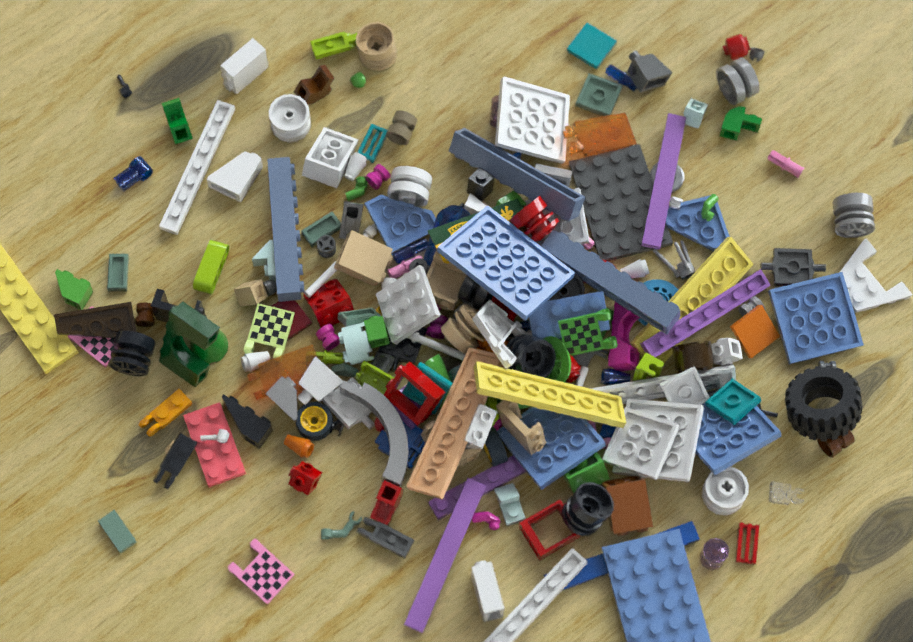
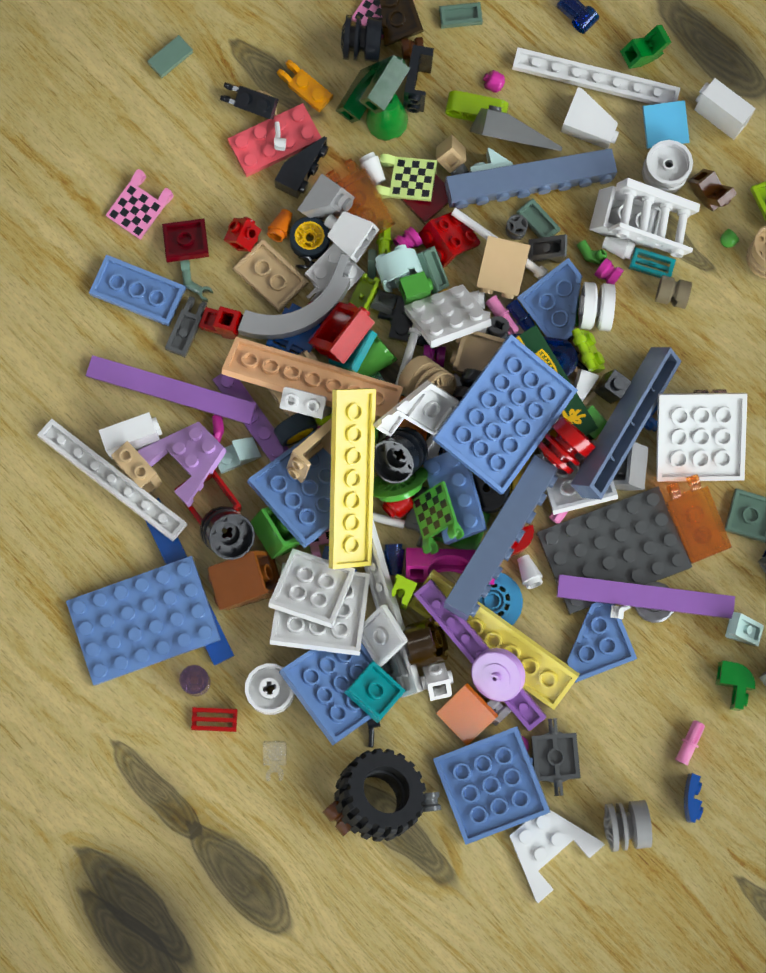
camera: 80 degrees right, 10 degrees up
light grey plant [653,240,695,280] -> none
bright green arm [701,194,719,222] -> none
none -> medium blue plate [89,255,186,327]
none -> tan panel [111,441,163,494]
none -> lavender wing [137,421,227,507]
none -> dark red plate [162,218,209,263]
none -> tan tile [233,238,309,313]
none -> wedge [470,105,562,151]
none -> lavender wheel [471,648,525,702]
none -> dark pink piece [483,70,505,93]
none -> lime plate [571,328,605,373]
none -> white fence [608,178,700,258]
none -> medium azure tile [642,100,689,149]
none -> blue slope [684,773,703,823]

